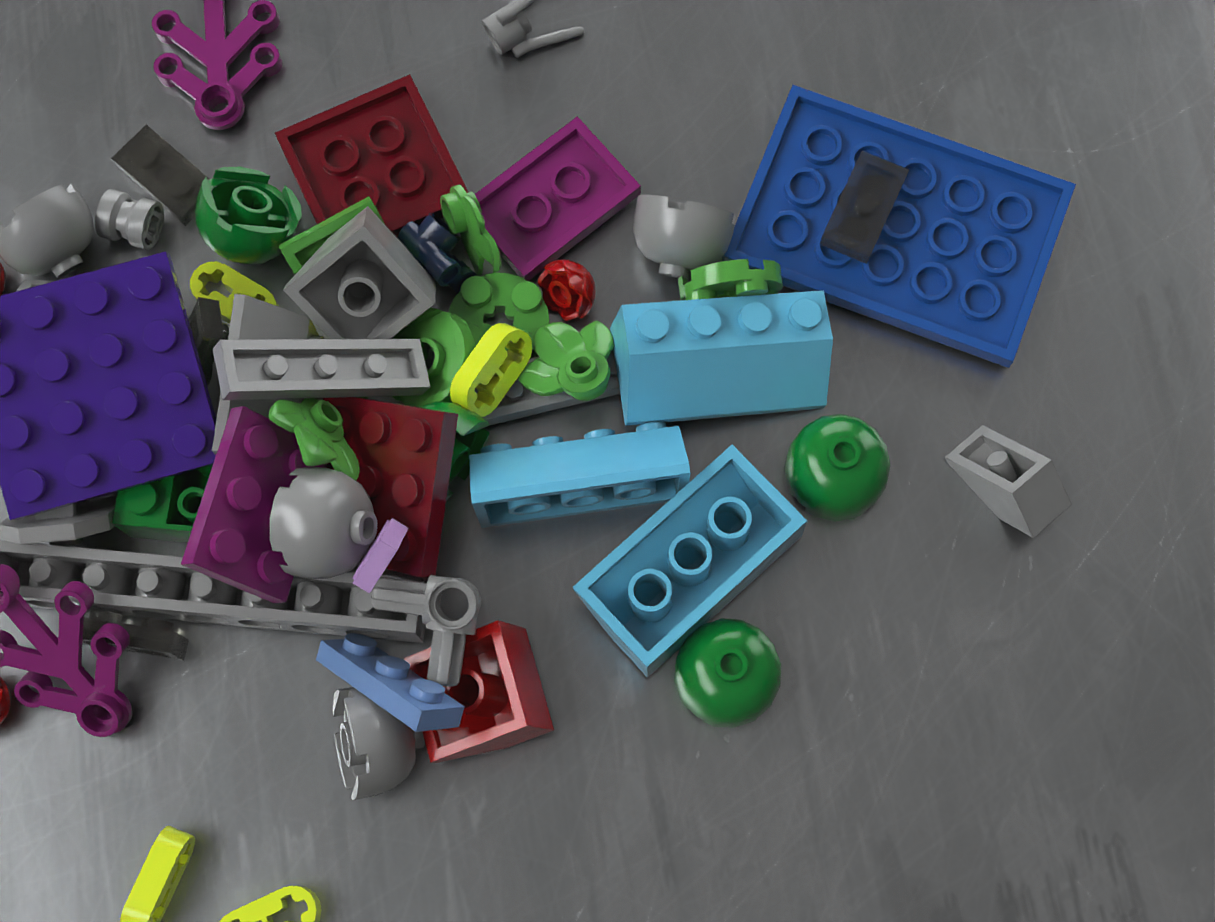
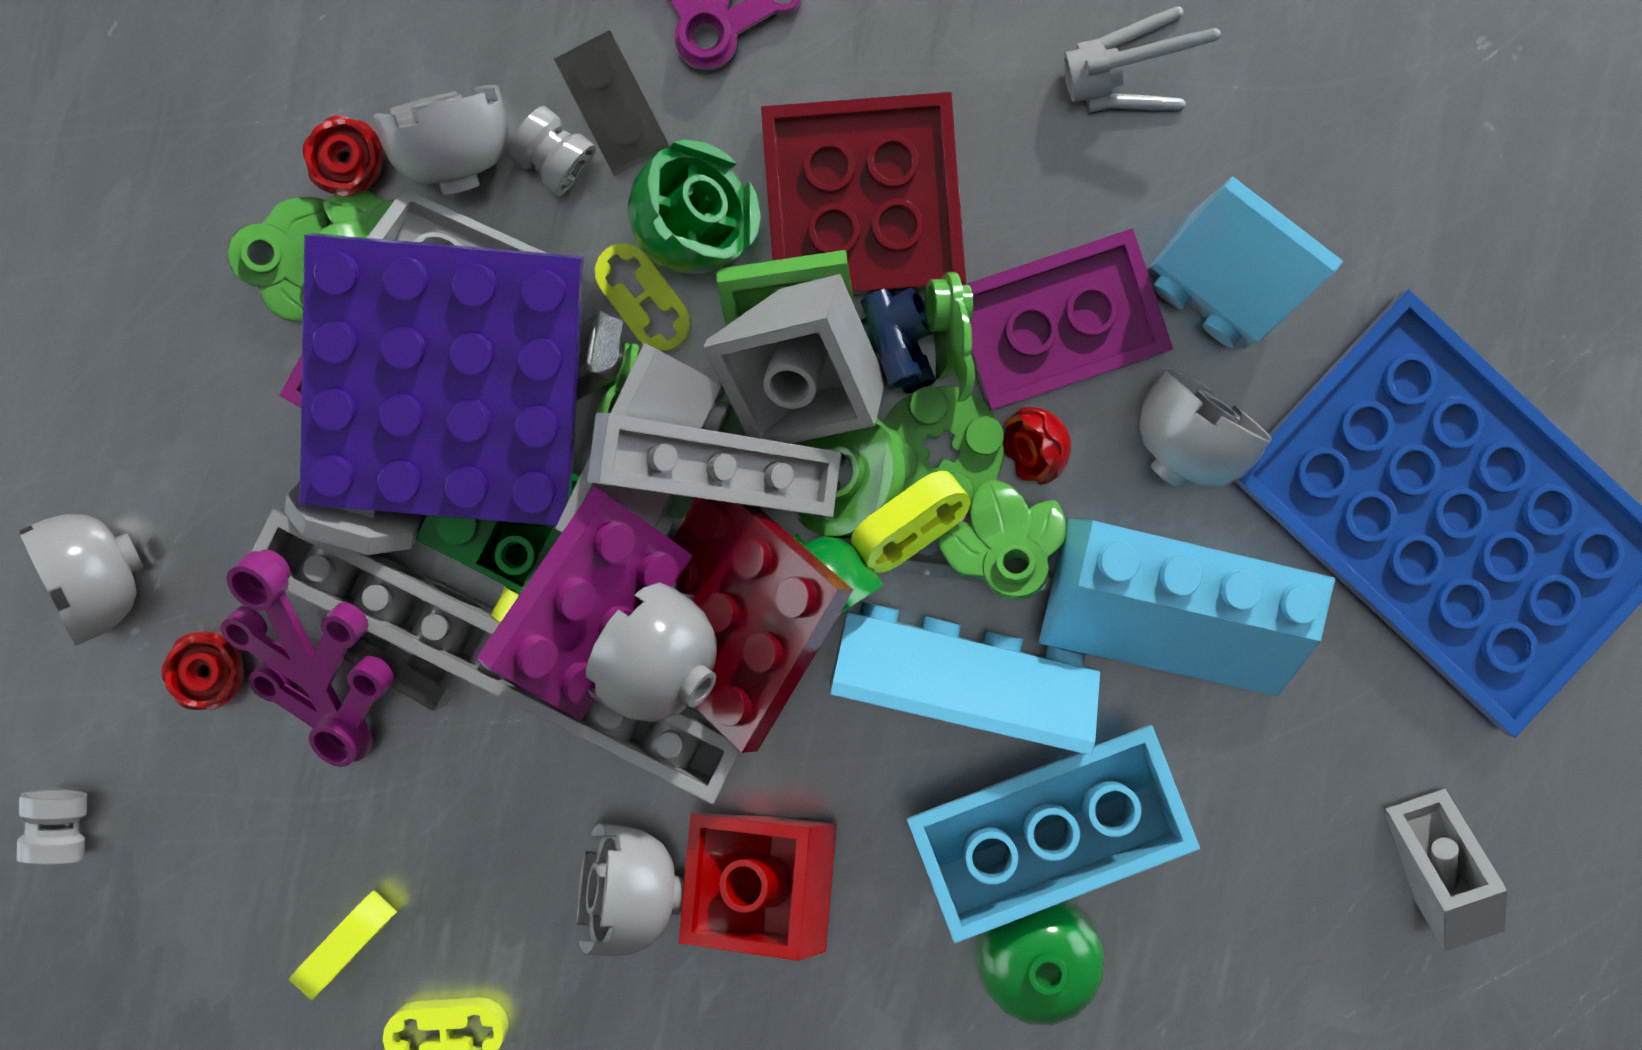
camera: 15 degrees right, 15 degrees up
bright green plate [269,398,360,480] -> none
medium blue plate [316,633,465,732] -> none
lavender tile [352,518,409,594] -> none
light grey axle [371,575,481,687] -> none
bright green plate [678,259,783,301] -> none
green cylinder [784,414,890,522] -> none
clear smoke plate [820,151,909,264] -> none
none -> medium azure slope [1147,176,1343,348]

